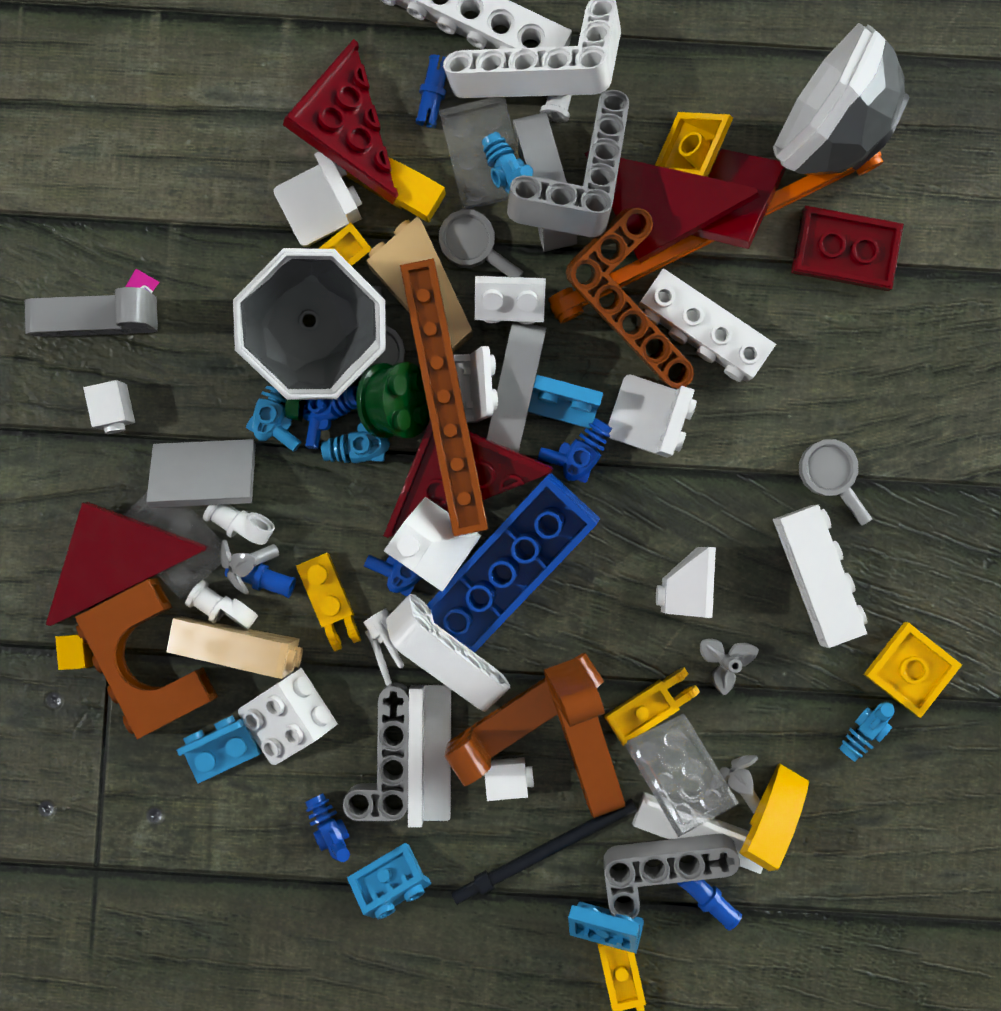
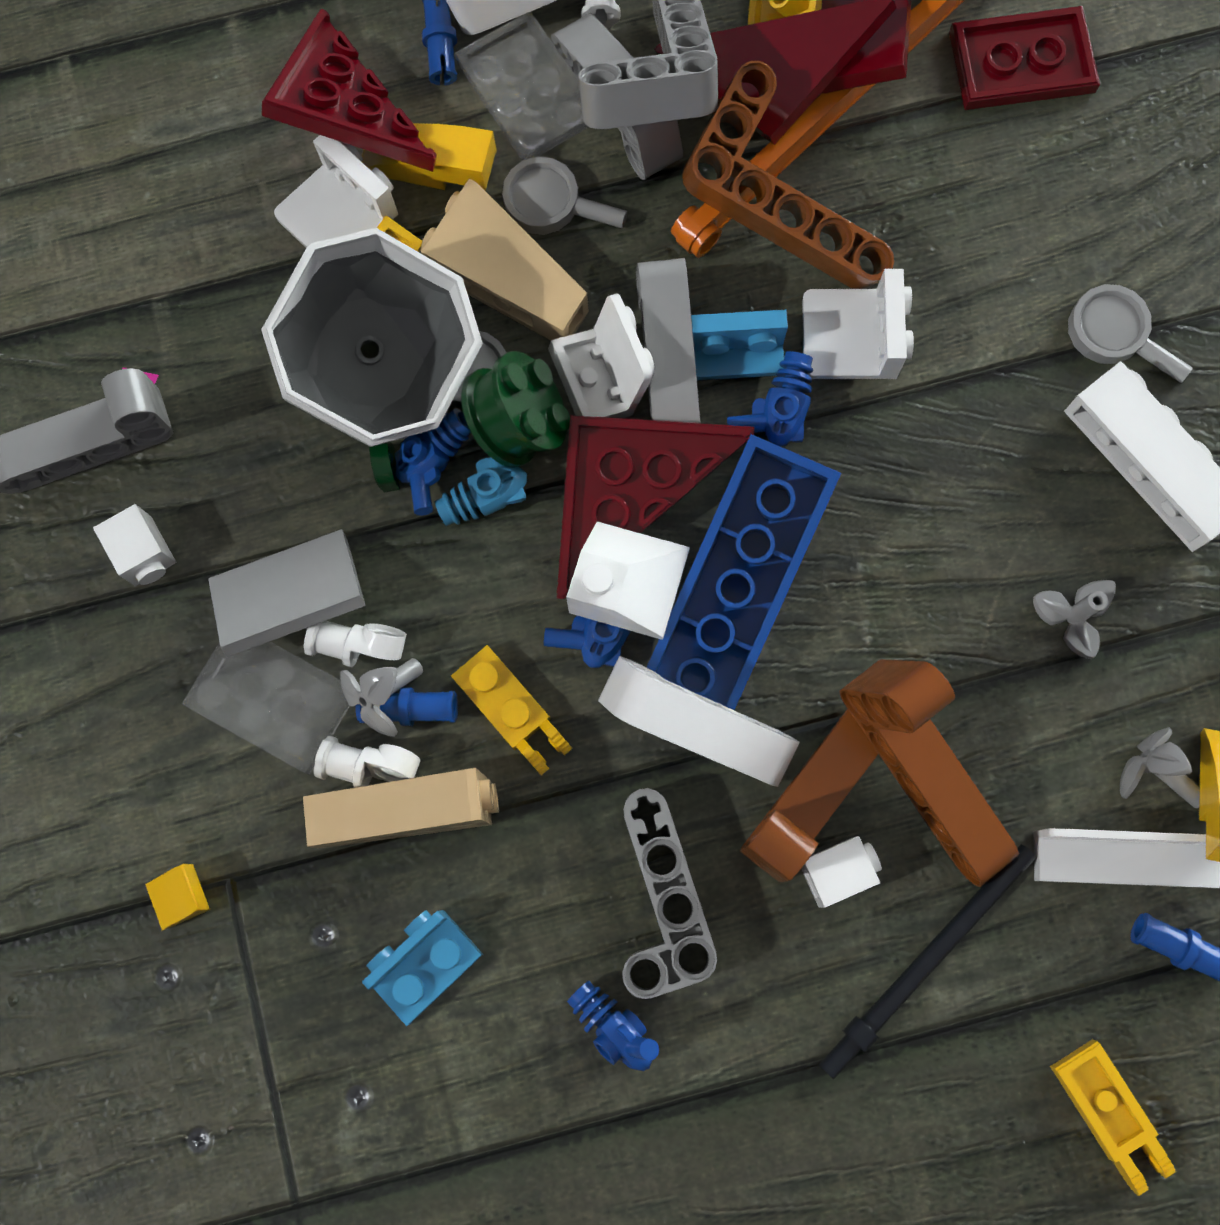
camera: 10 degrees left, 10 degrees down
dark red tile [46,502,207,626] -> none
dark orange arch [75,578,218,739] -> none
white bracket [238,668,338,765] -> none
dark azure piece [246,382,302,452] -> none
dark azure bracket [347,843,431,920] -> none
white plant [363,608,404,686] -> none
dark orange plate [400,258,489,537] -> none
white panel [408,685,451,827] -> none
white bracket [475,276,546,324] -> none
dark azure piece [482,132,533,194] -> none
dark azure bracket [568,902,644,954] -> none
yellow hinge [604,667,700,746] -> none
light grey beam [604,834,740,919] -> none
clear plate [625,713,739,837] -> none
white brick [638,268,776,382] -> none
white slope [656,547,716,618] -> none

